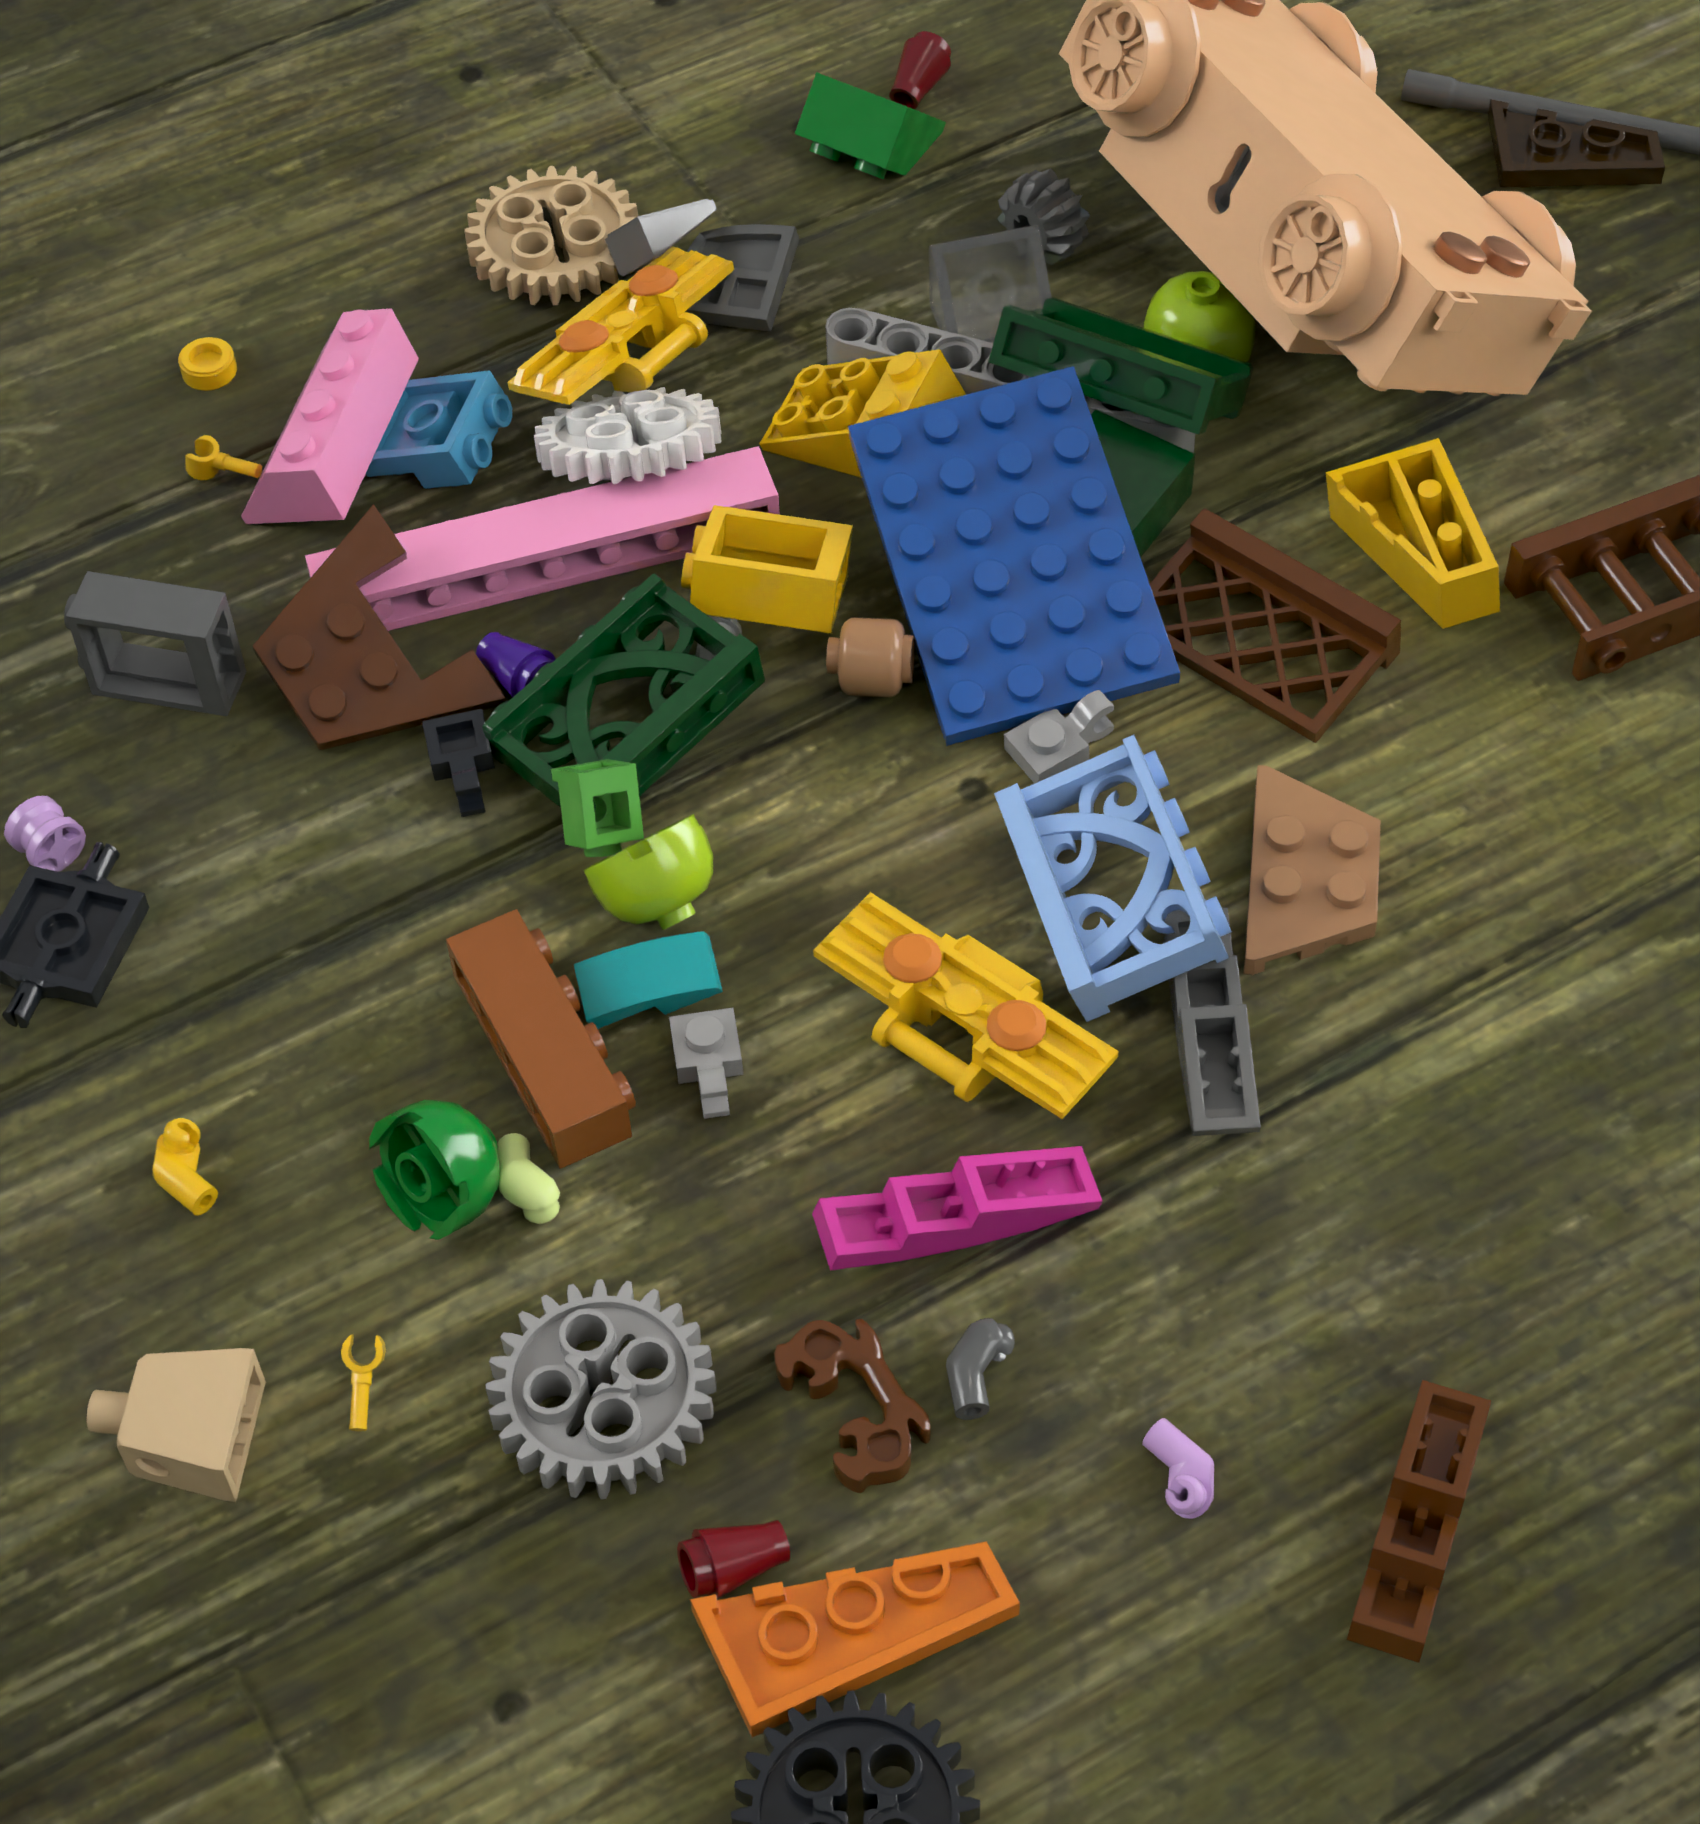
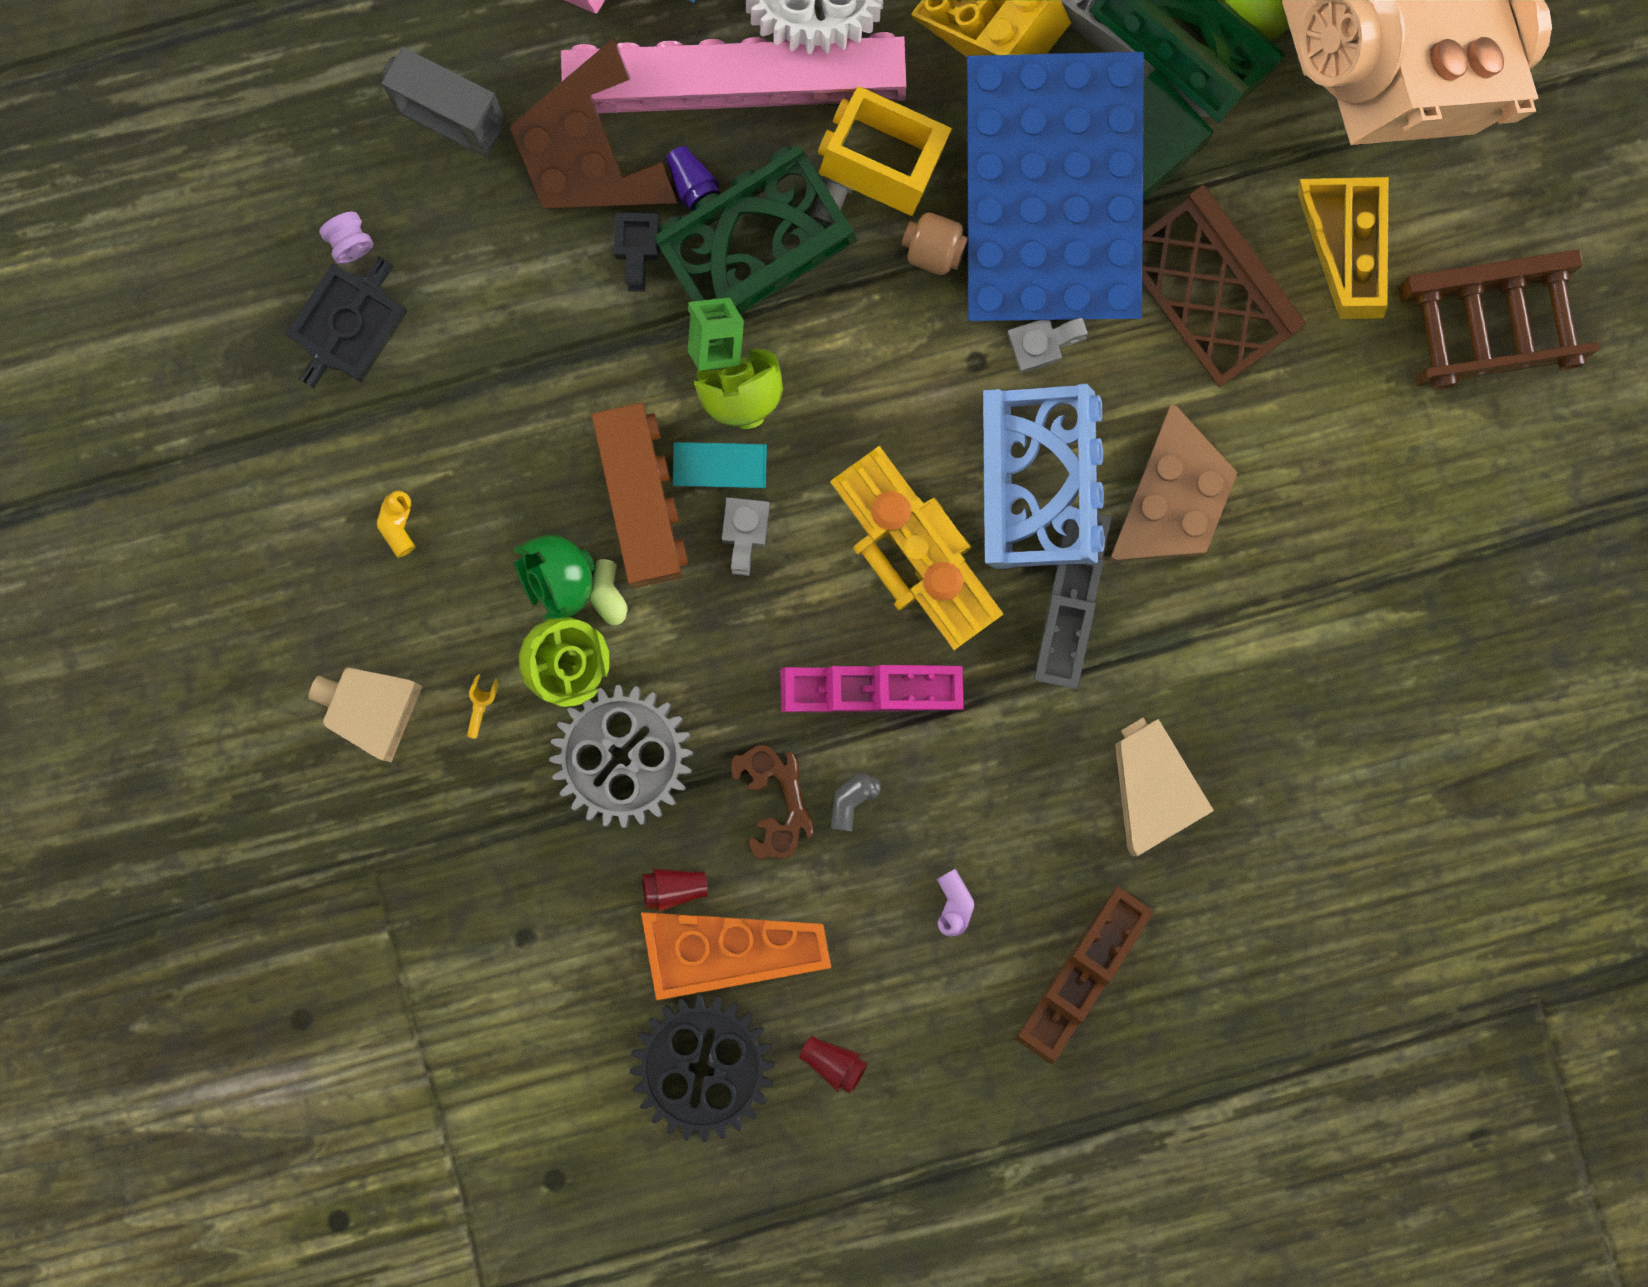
camera: 15 degrees right, 30 degrees up
none -> lime cylinder [519,617,609,707]
none -> dark red cone [799,1035,868,1094]
none -> tan slope [1115,717,1214,856]

